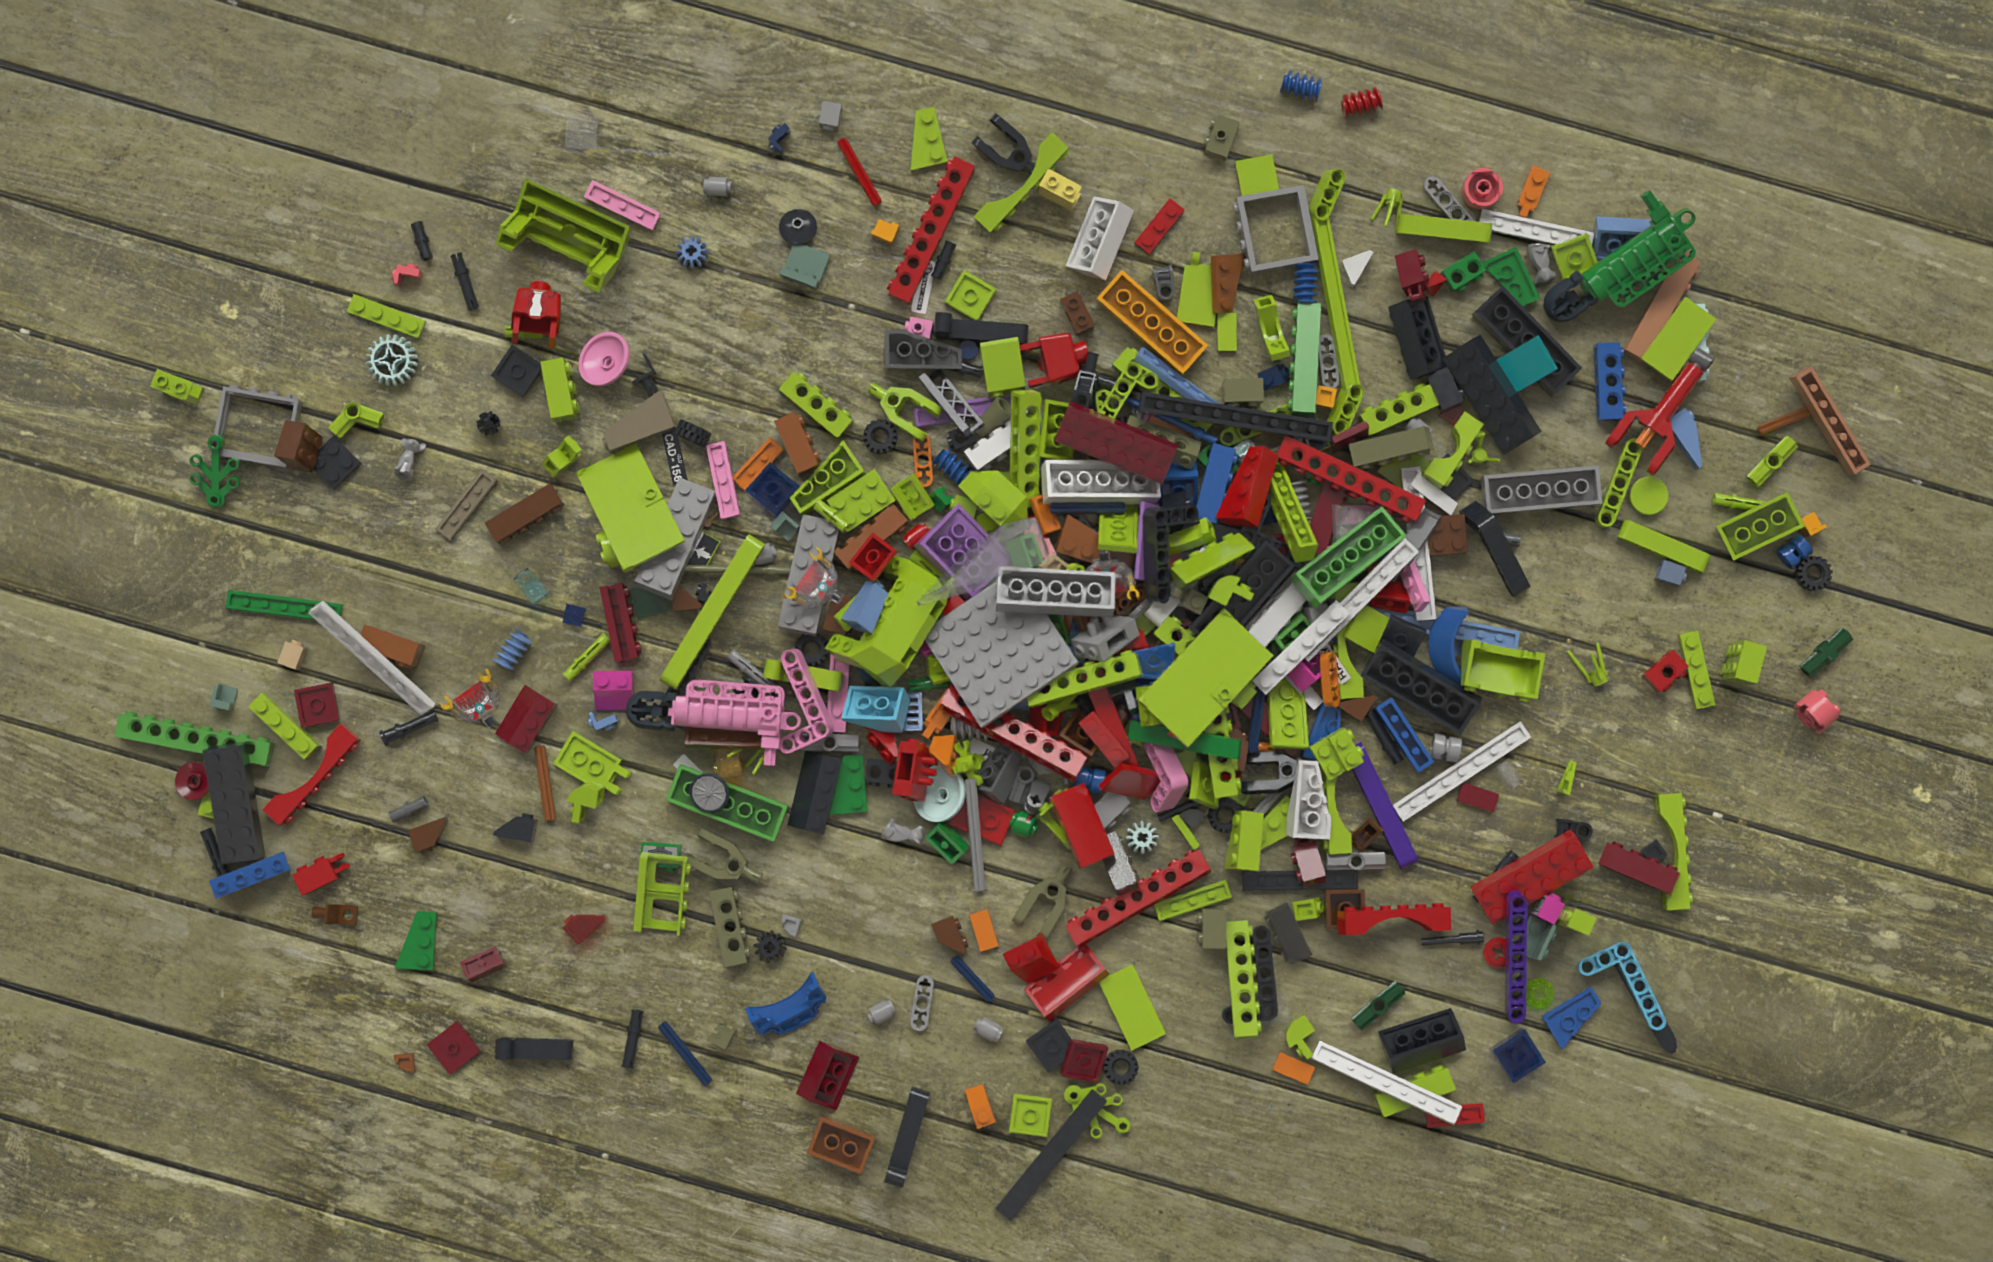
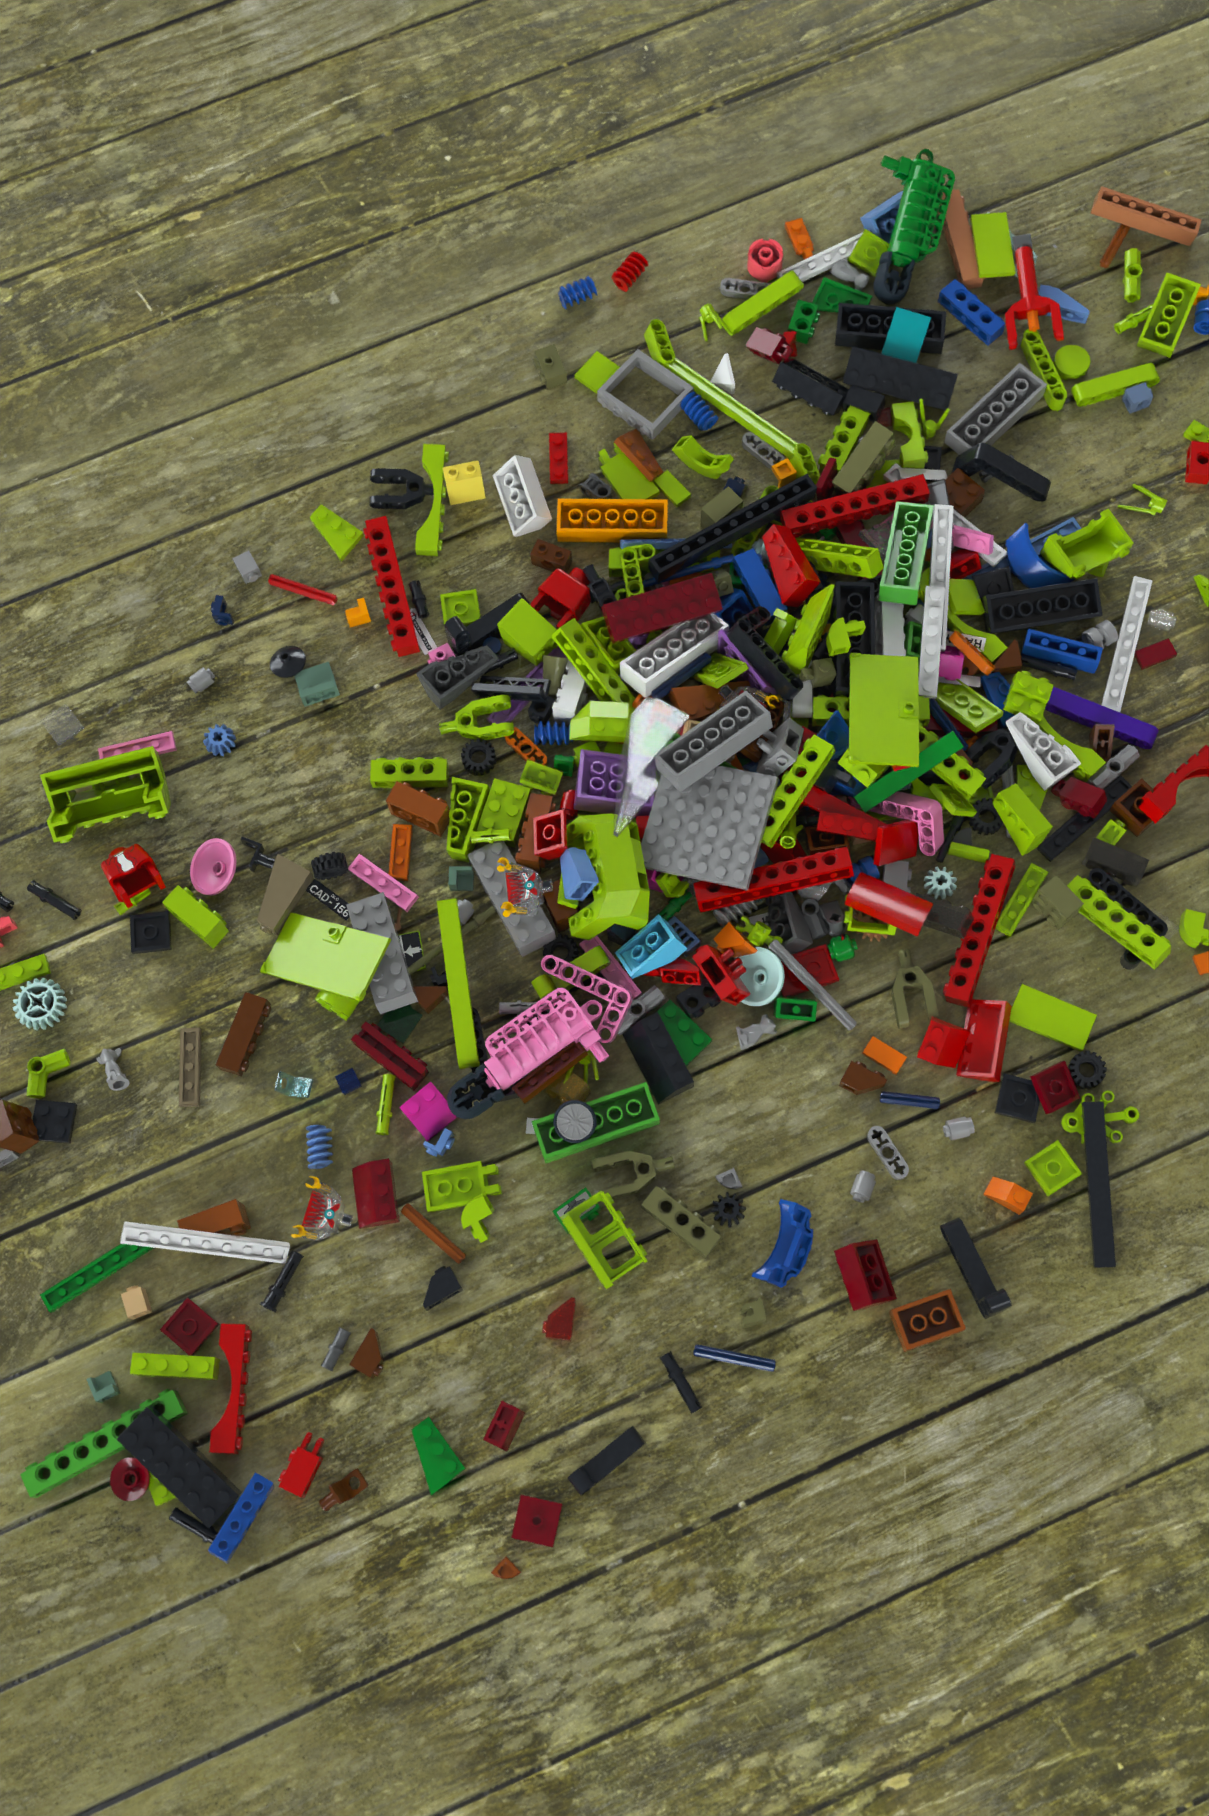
camera: 30 degrees left, 15 degrees down
black gear [476,411,501,436] -> none
lime brick [542,436,582,478] -> none
clear blue brick [745,462,800,519] -> none
orange hinge [922,688,960,740] -> none
bright green brick [1287,302,1321,418] -> none

